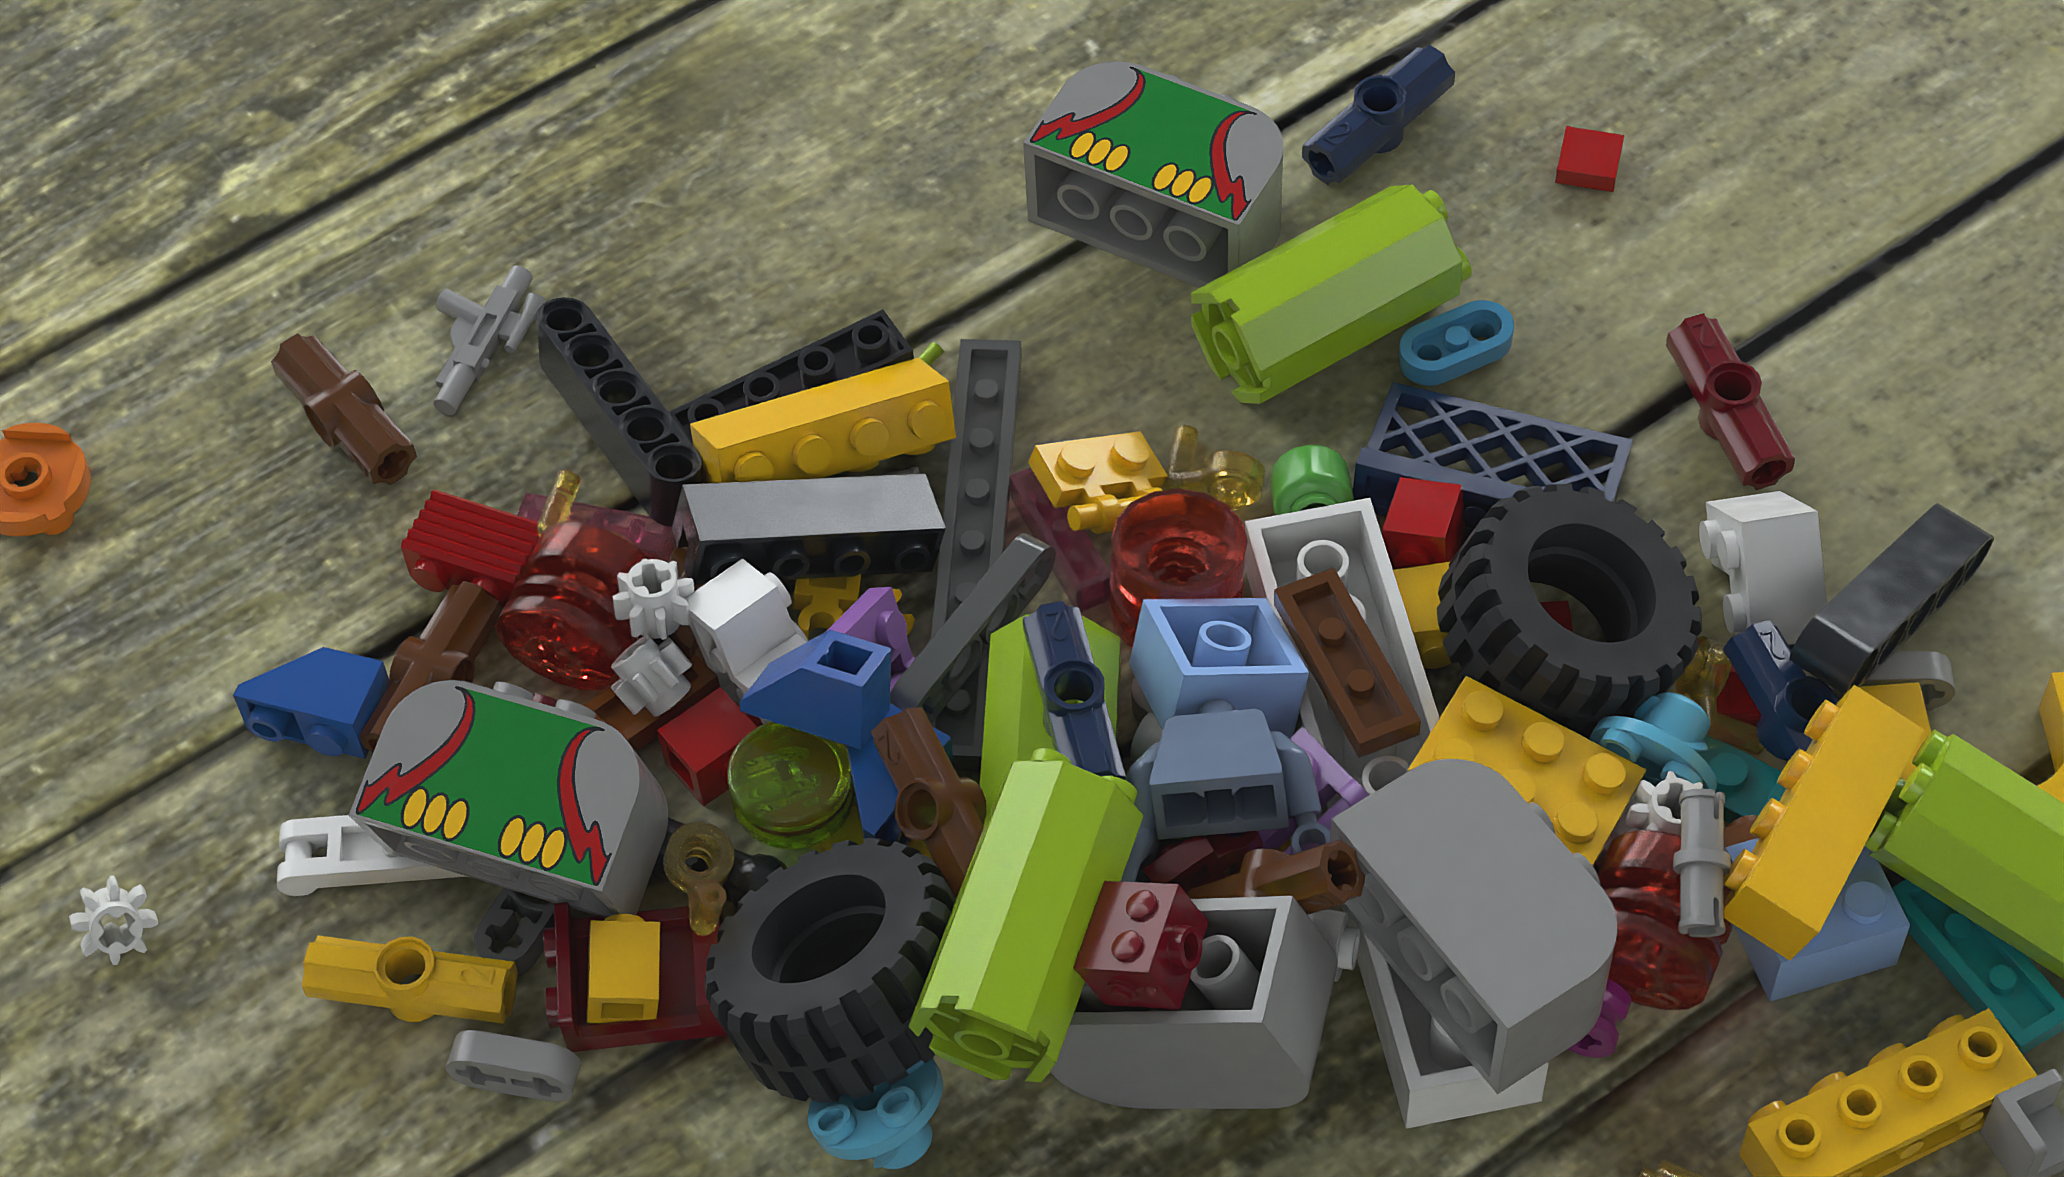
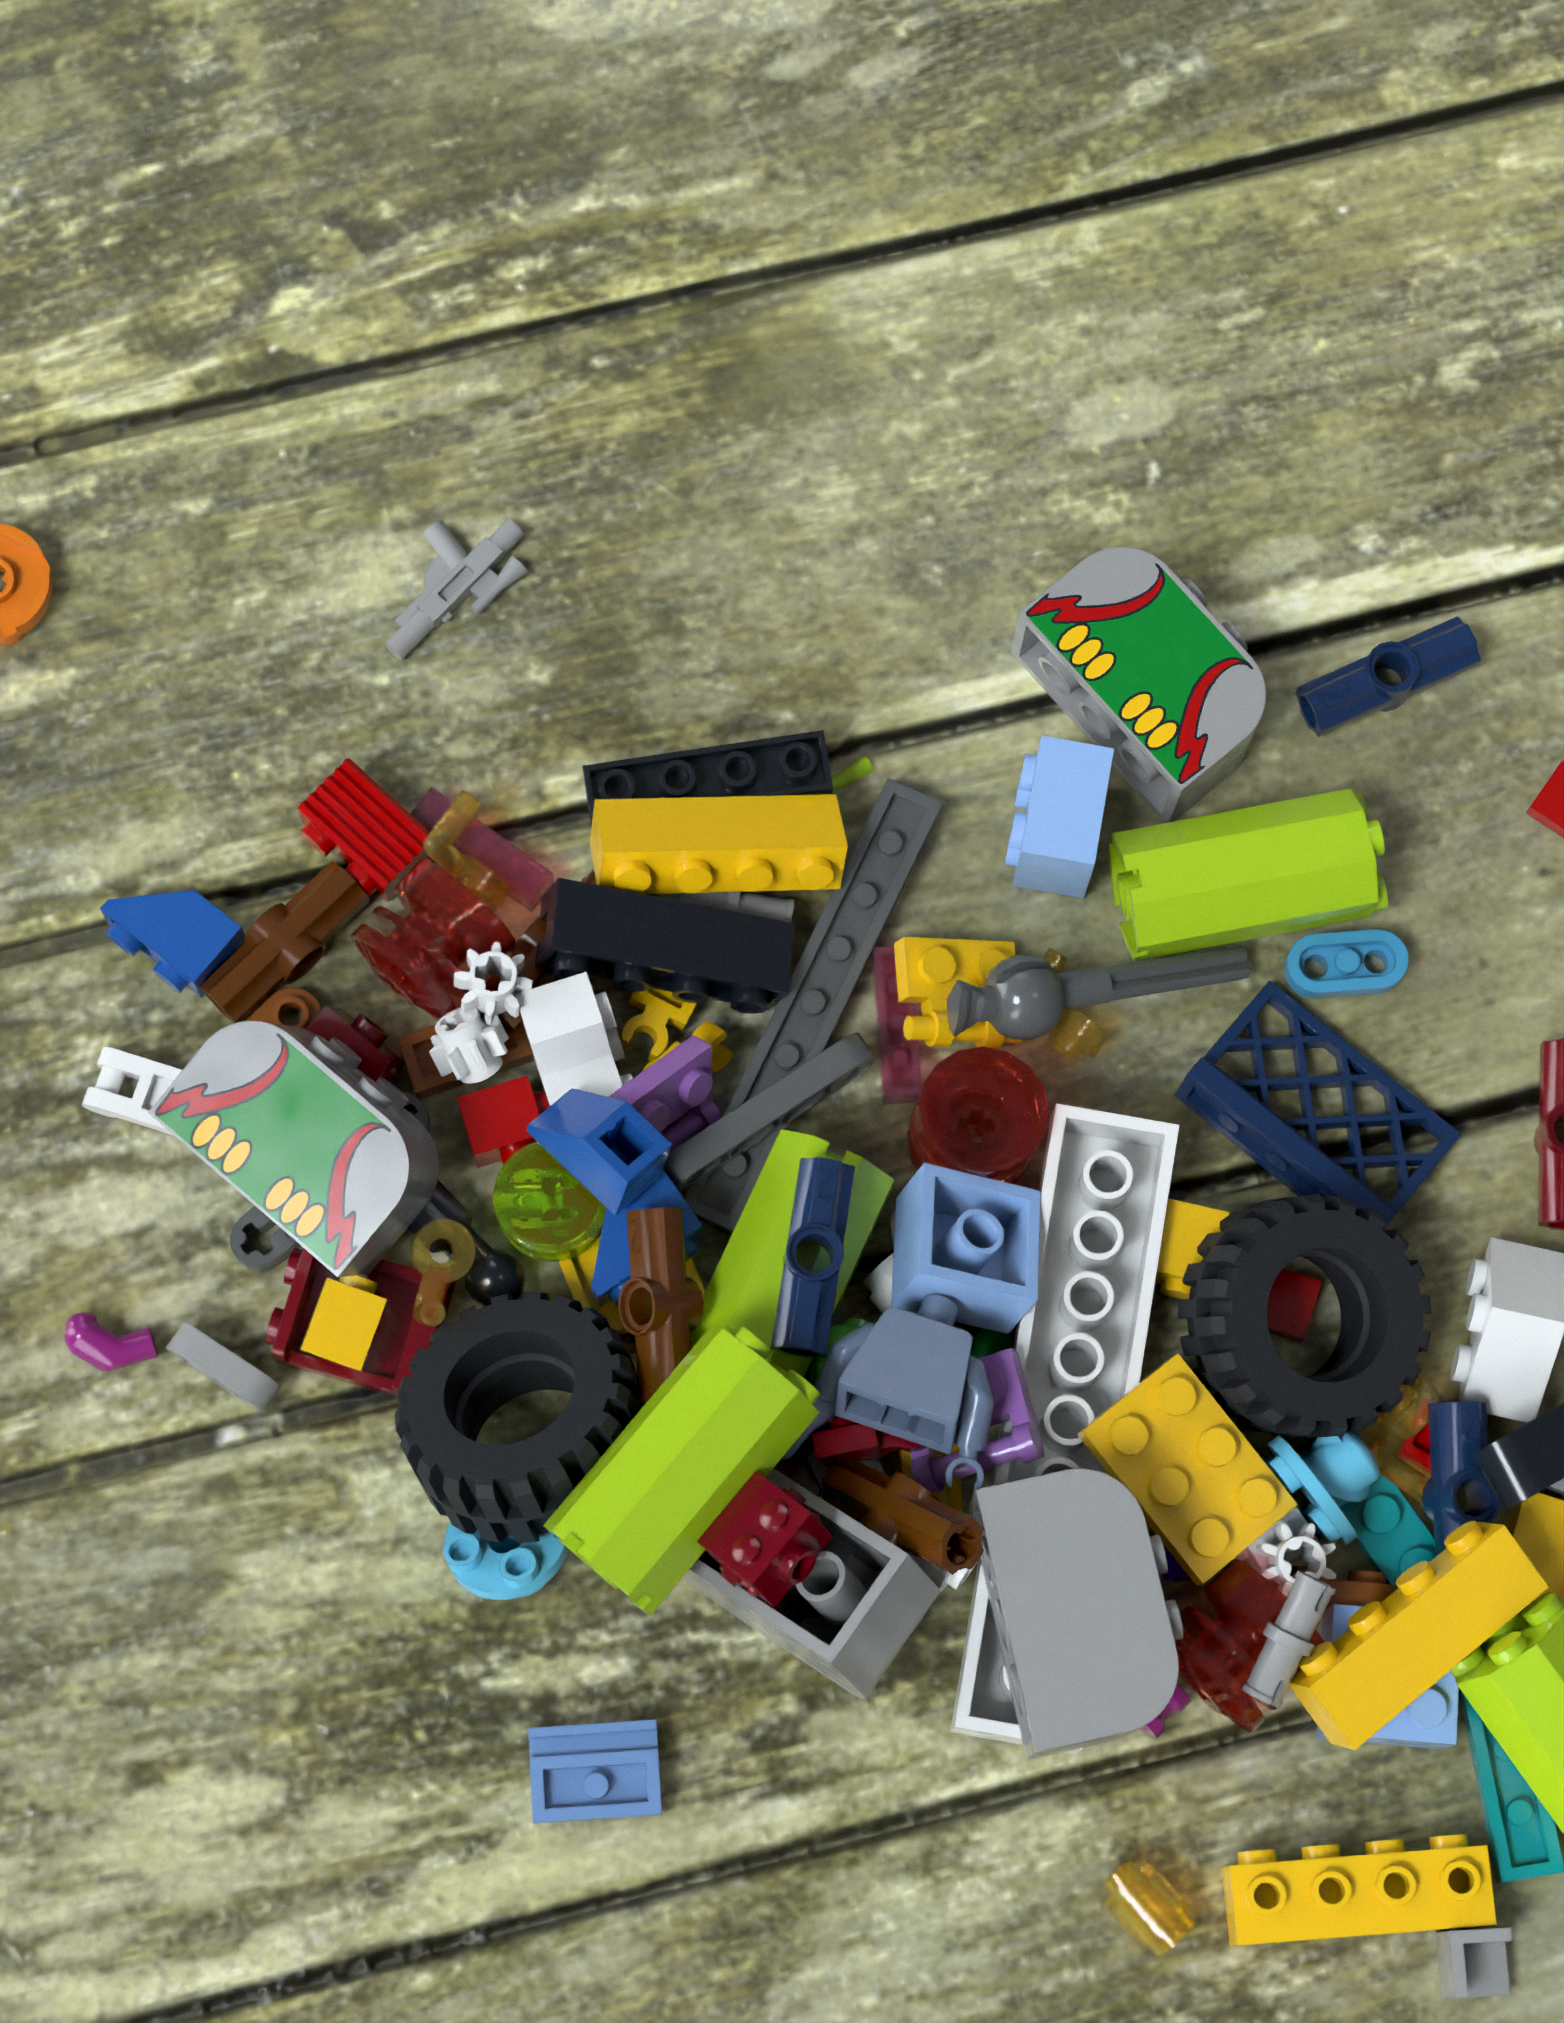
camera: 15 degrees right, 20 degrees up
reddish brown piece [271,333,417,485] -> none
yellow piece [302,935,518,1024] -> none
black beam [536,297,703,527] -> none
bright green head [1269,444,1355,515] -> none
reddish brown plate [1274,567,1421,758] -> none
red brick [1382,477,1465,570] -> none
none -> magenta arm [64,1312,158,1371]
none -> dark grey piece [946,946,1251,1040]
none -> light blue brick [1004,735,1114,898]

